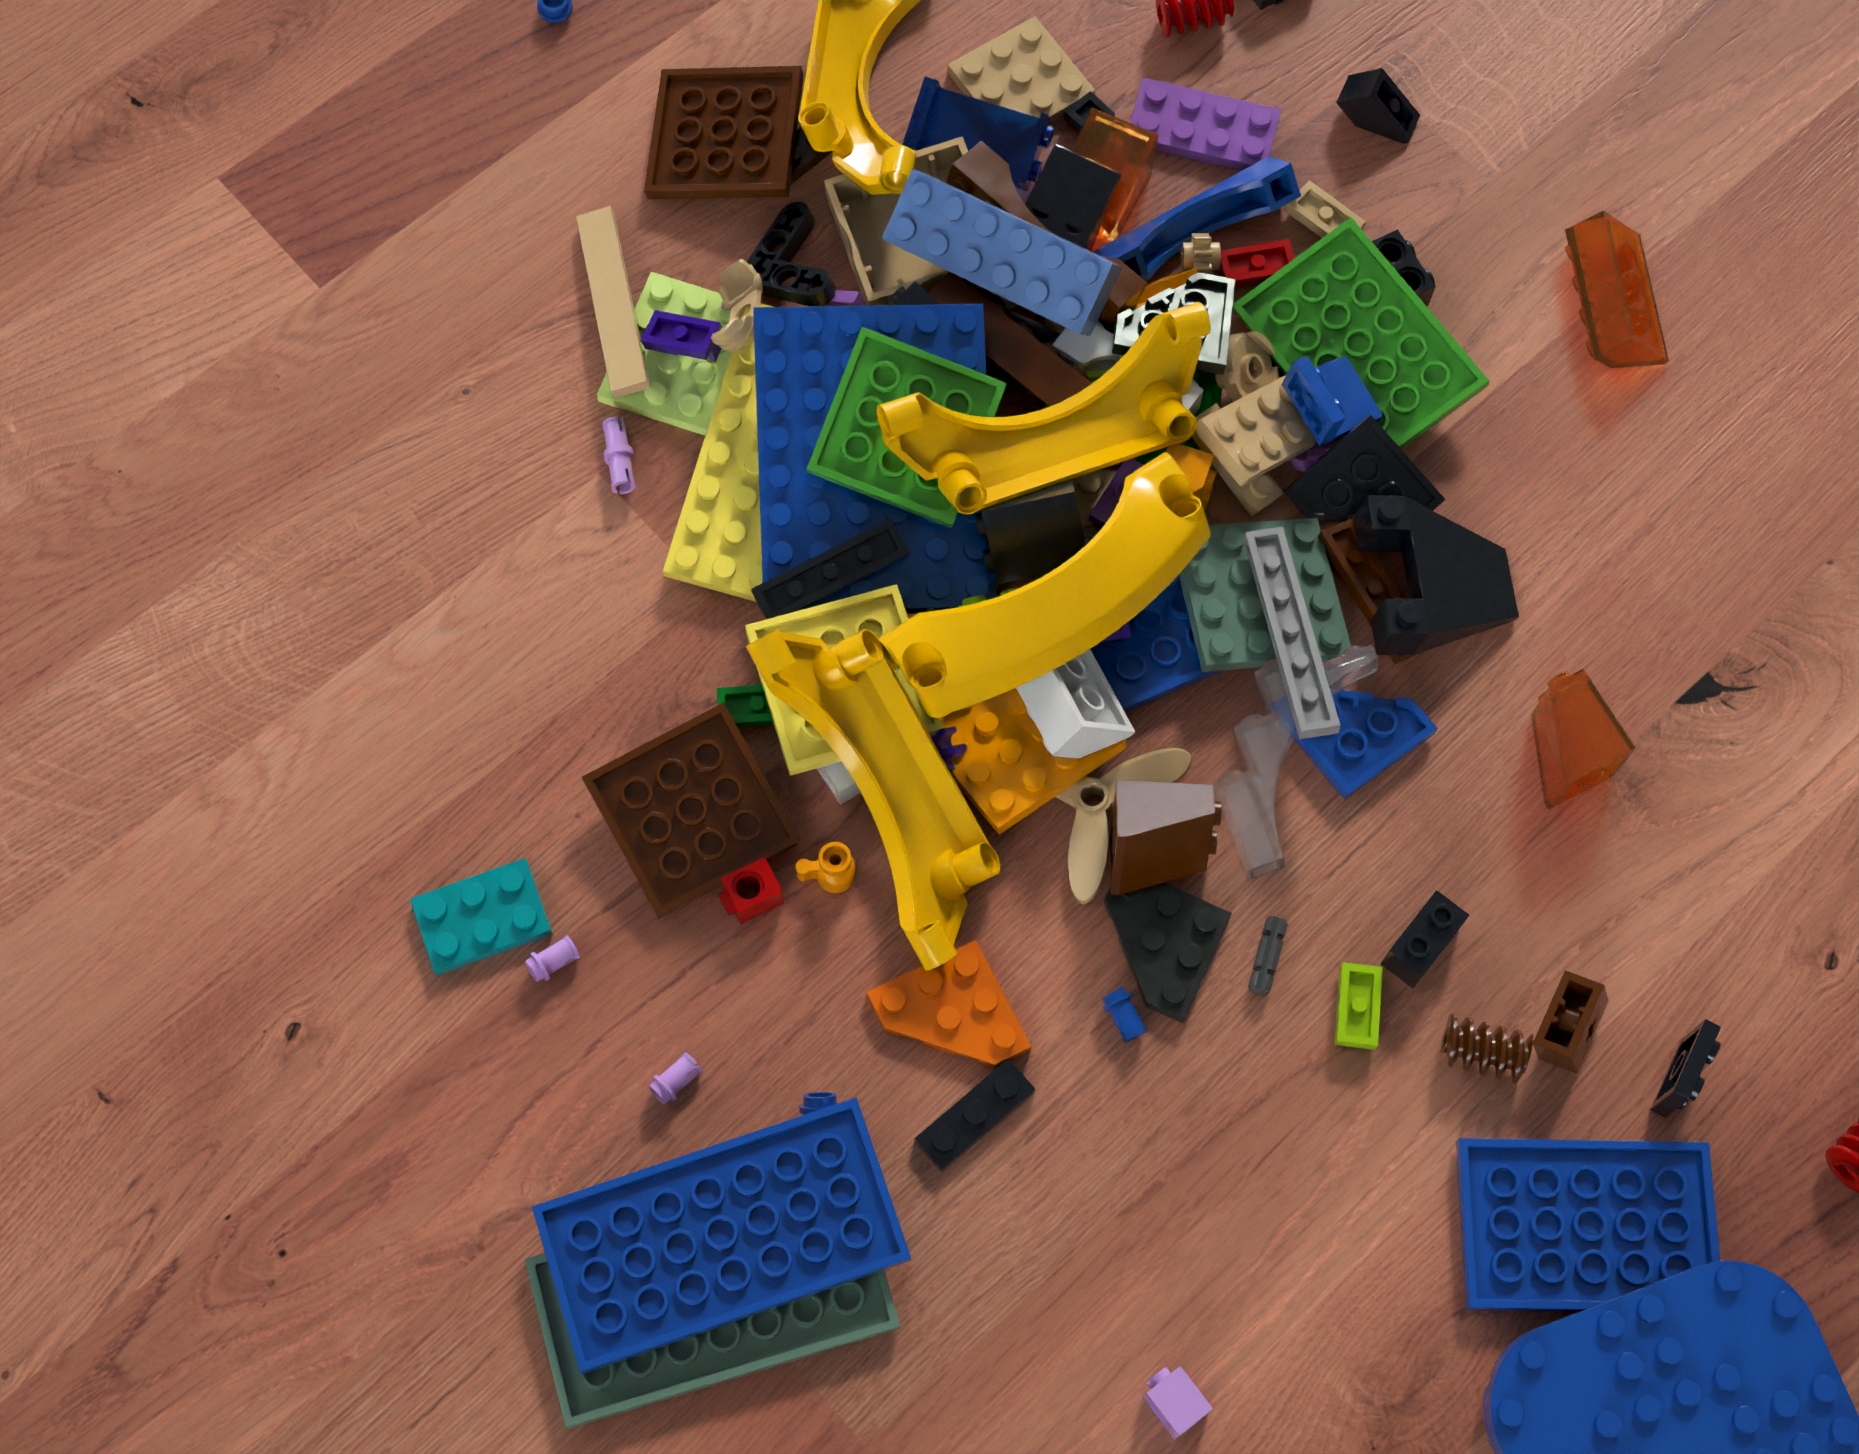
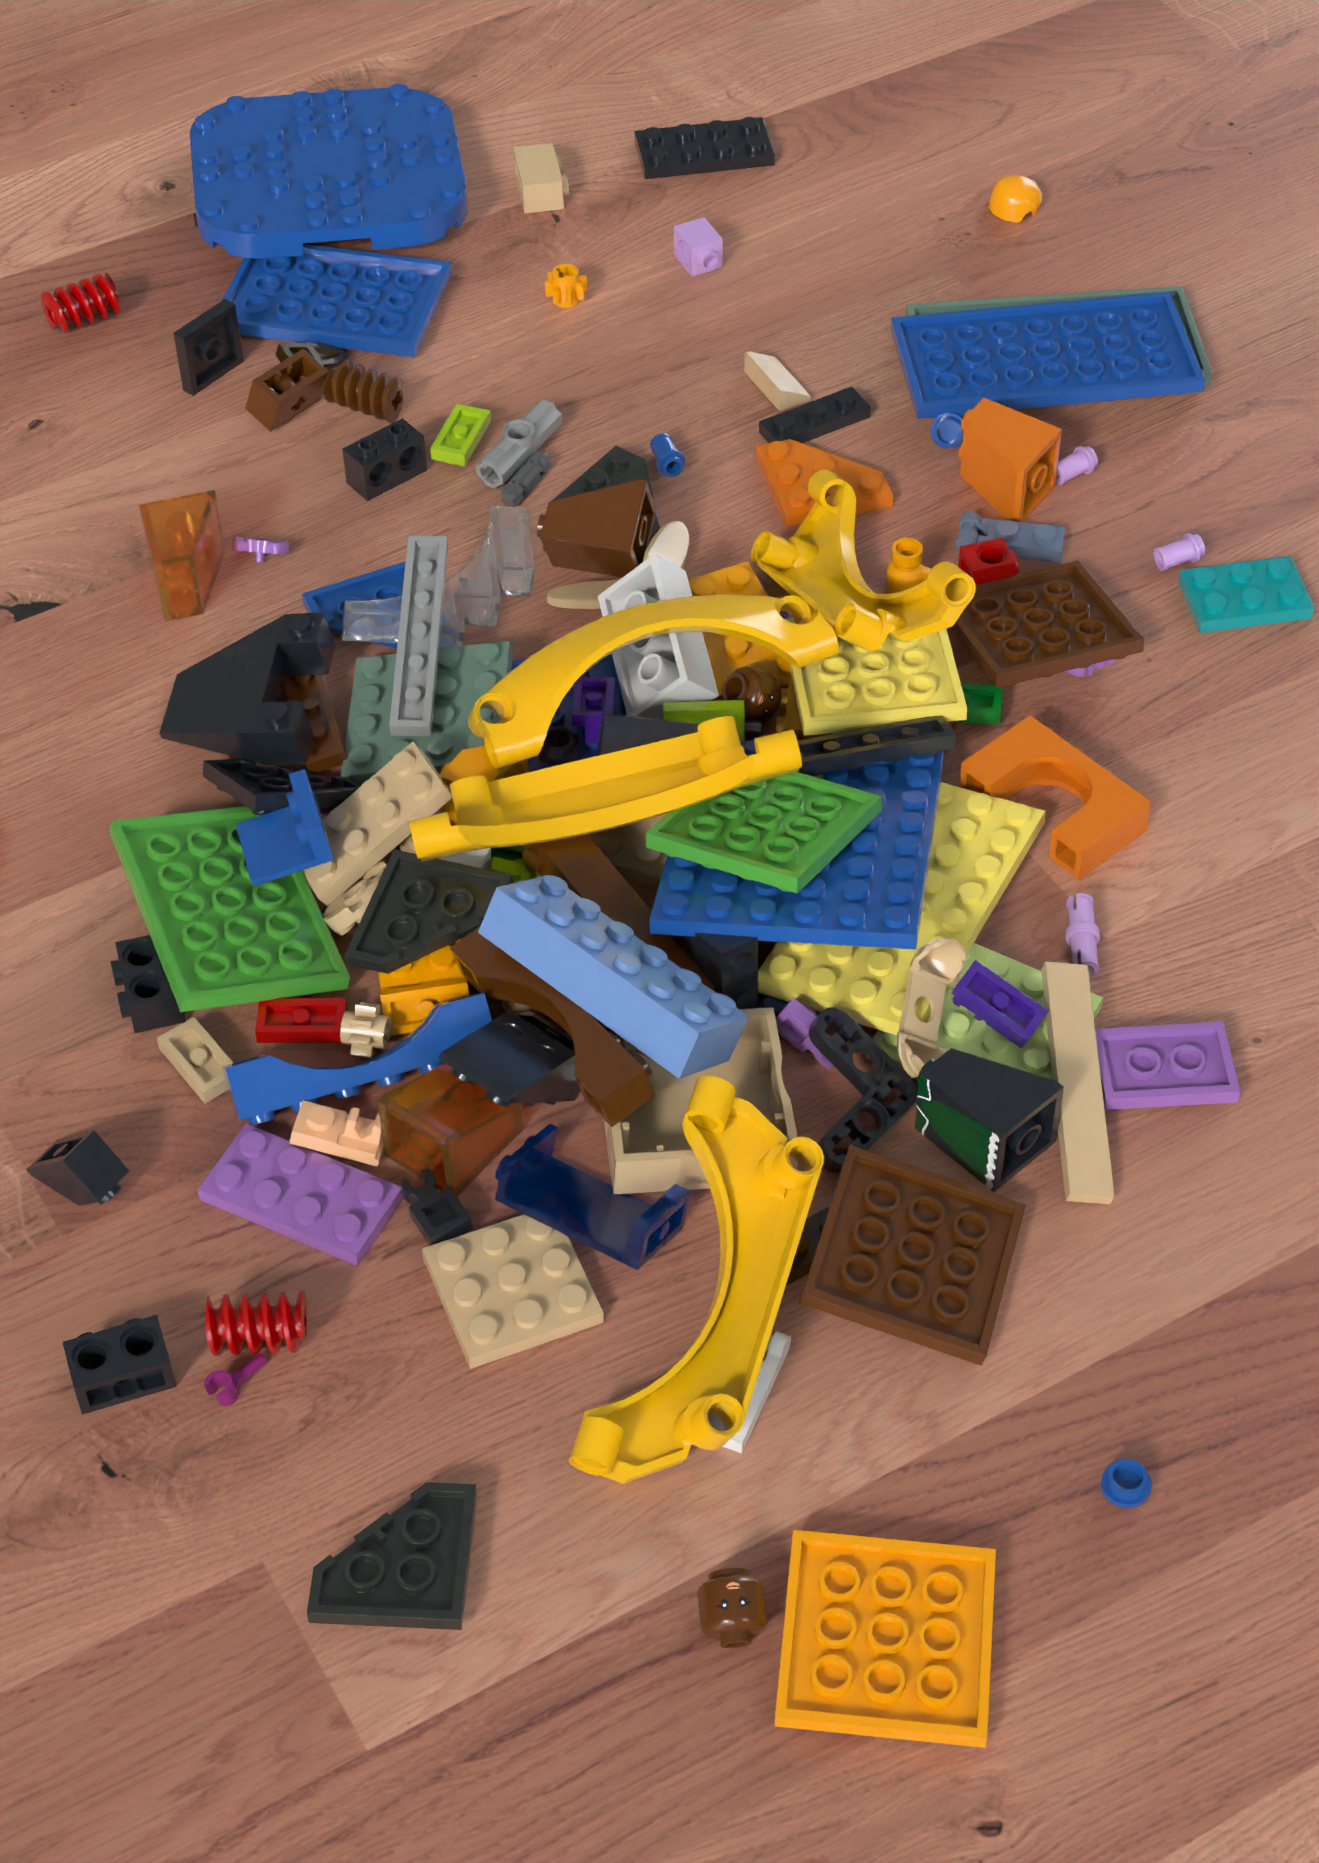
camera: 165 degrees left, 20 degrees down
none -> medium lavender piece [232,536,289,563]
none -> dark brown plate [275,342,349,368]
none -> light nougat plate [290,1100,389,1167]
none -> light grey piece [476,400,562,489]
none -> light orange gear [544,264,588,308]
none -> tan slope [744,352,811,411]
none -> black slope [915,1048,1064,1192]
none -> sand blue plate [956,511,1065,563]
none -> orange slope [958,398,1062,522]
none -> orange arch [959,715,1151,880]
none -> medium lavender plate [1095,1022,1240,1110]

